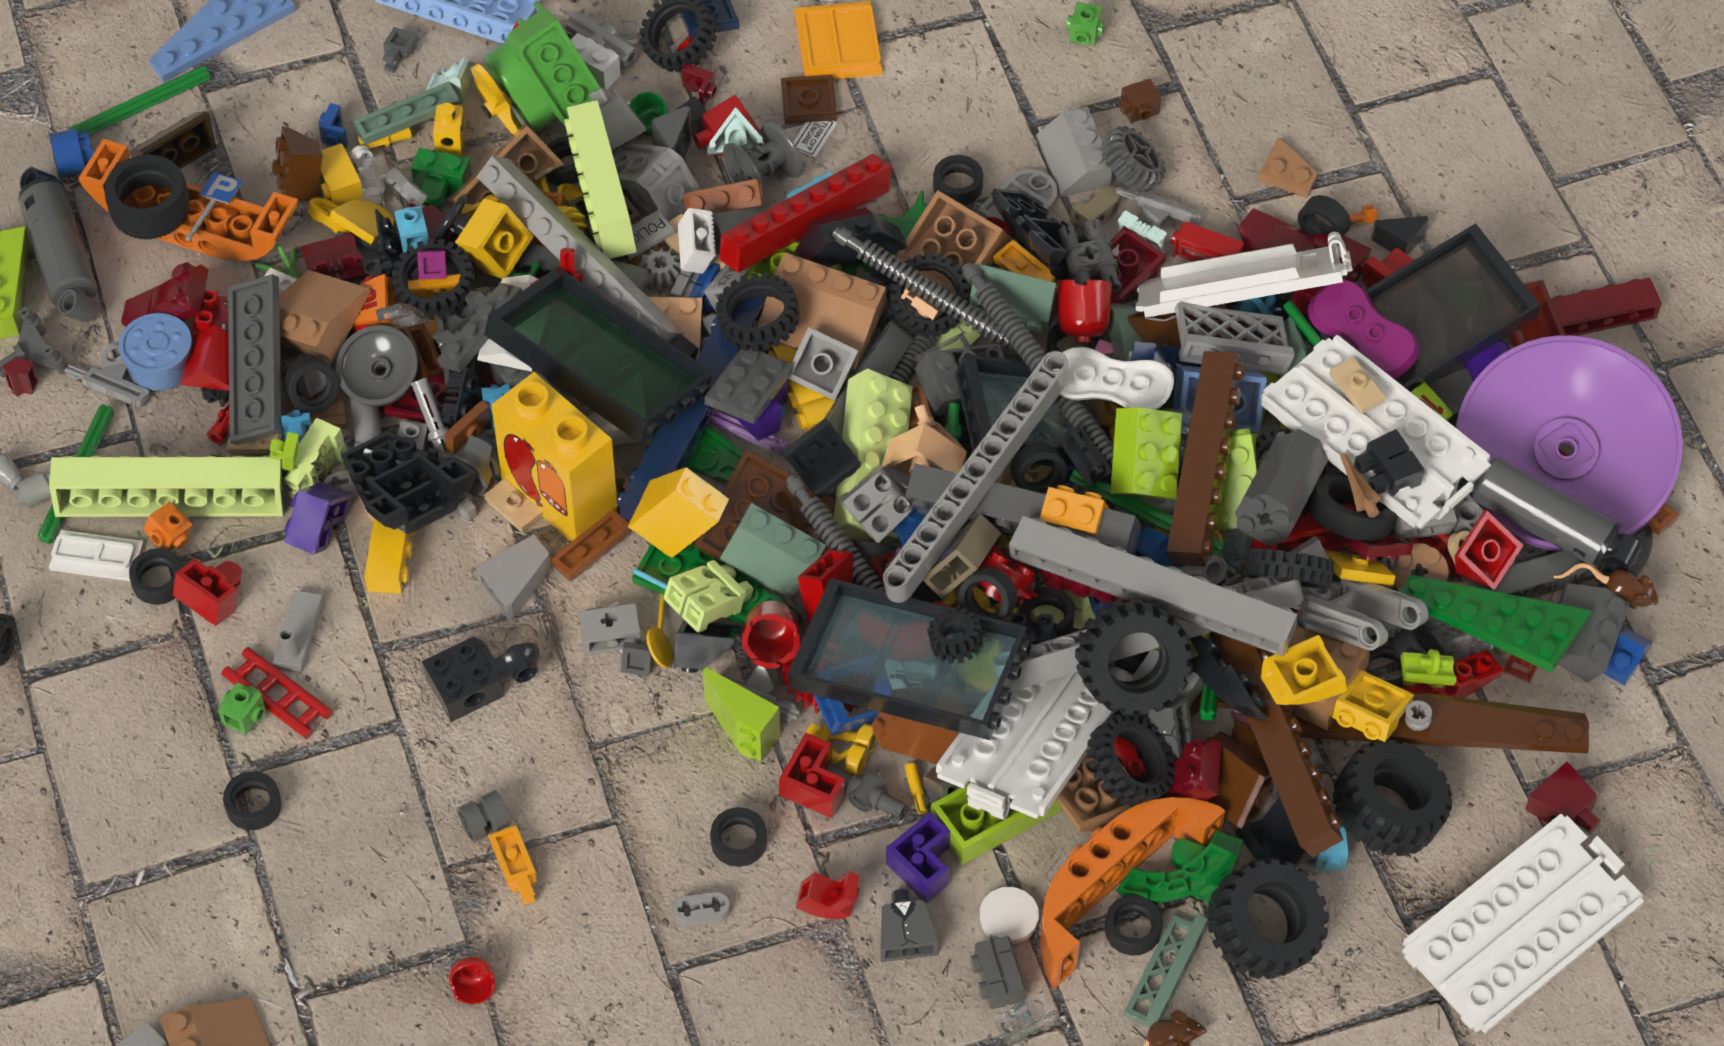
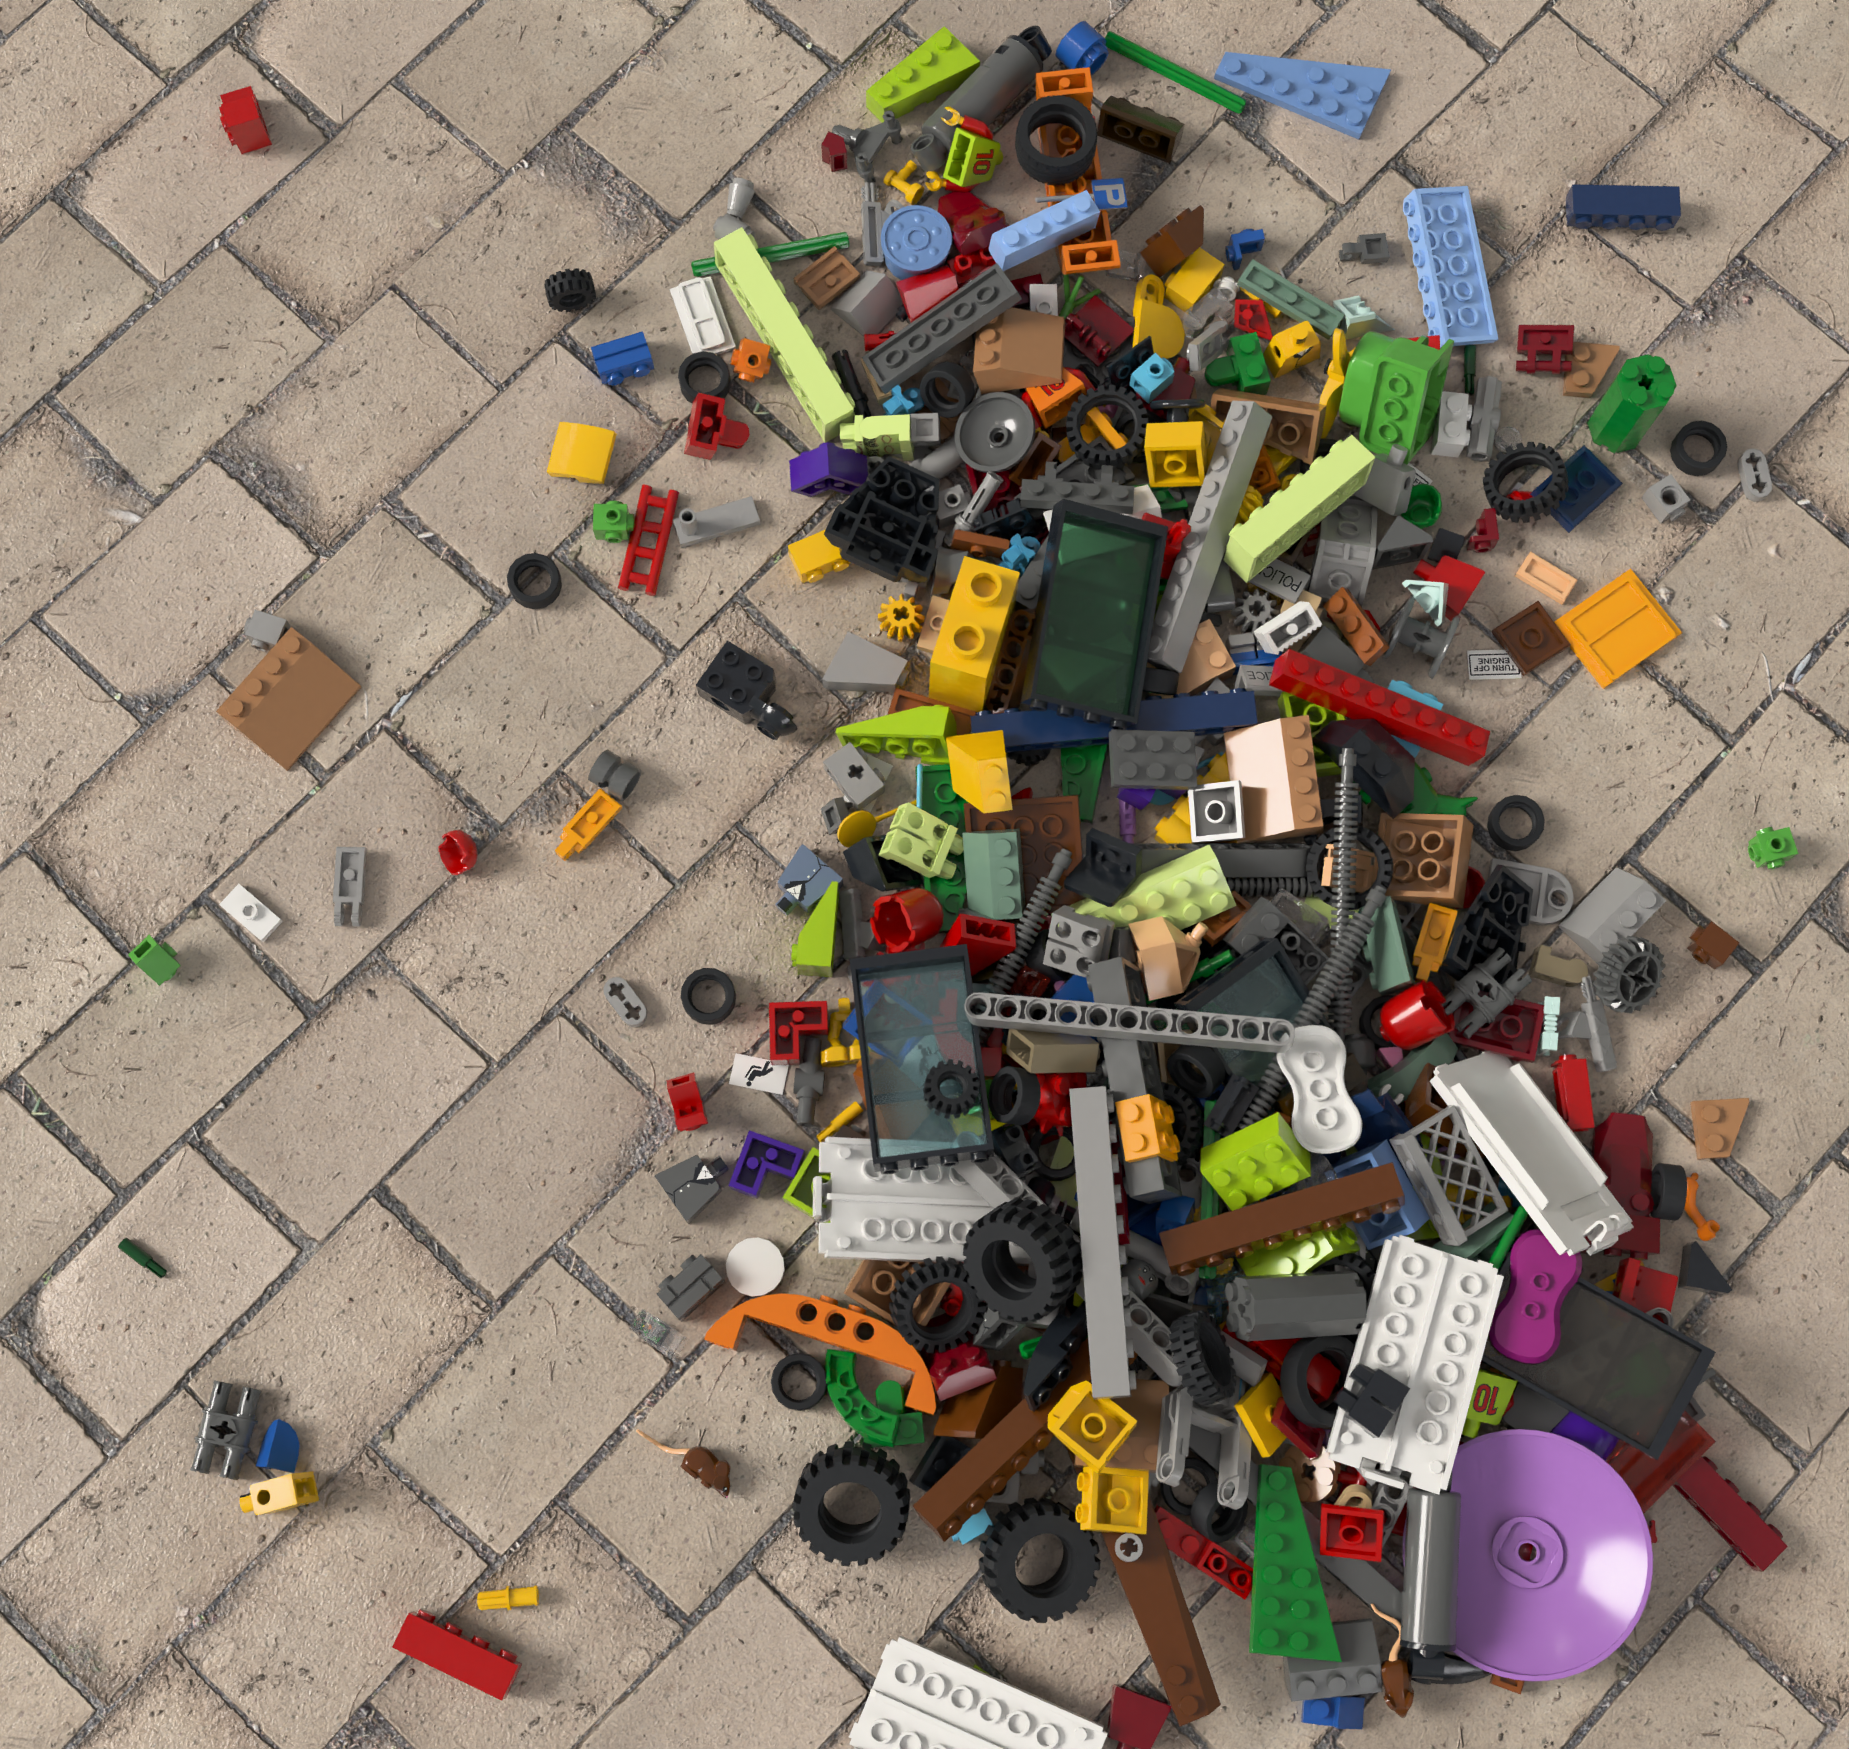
camera: 60 degrees right, 20 degrees up
lime tile [269,432,299,471] -> none
clear slope [376,303,430,330] -> none
magenta plate [417,249,447,279] -> none
black tyre [716,273,800,351] -> none
sand green fence [1123,914,1208,1027] -> none
tan plate [1329,357,1386,415] -> none
medium nougat piece [1341,453,1382,518] -> none
lime hips [1401,649,1457,688] -> none
none -> yellow slope [547,422,617,484]
none -> blue brick [591,331,654,385]
none -> white sticker [729,1053,789,1095]
none -> sand blue torso [775,844,844,916]
none -> medium nougat plate [794,246,860,310]
none -> light grey slope [831,270,903,336]
none -> lime wedge [836,705,957,765]
none -> yellow gear [877,594,925,643]
none -> yellow piece [884,160,924,205]
none -> light grey brick [911,413,941,447]
none -> torso [925,106,1003,192]
none -> light blue brick [988,190,1100,271]
none -> red piece [1234,299,1273,340]
none -> light nougat tile [1515,551,1578,605]

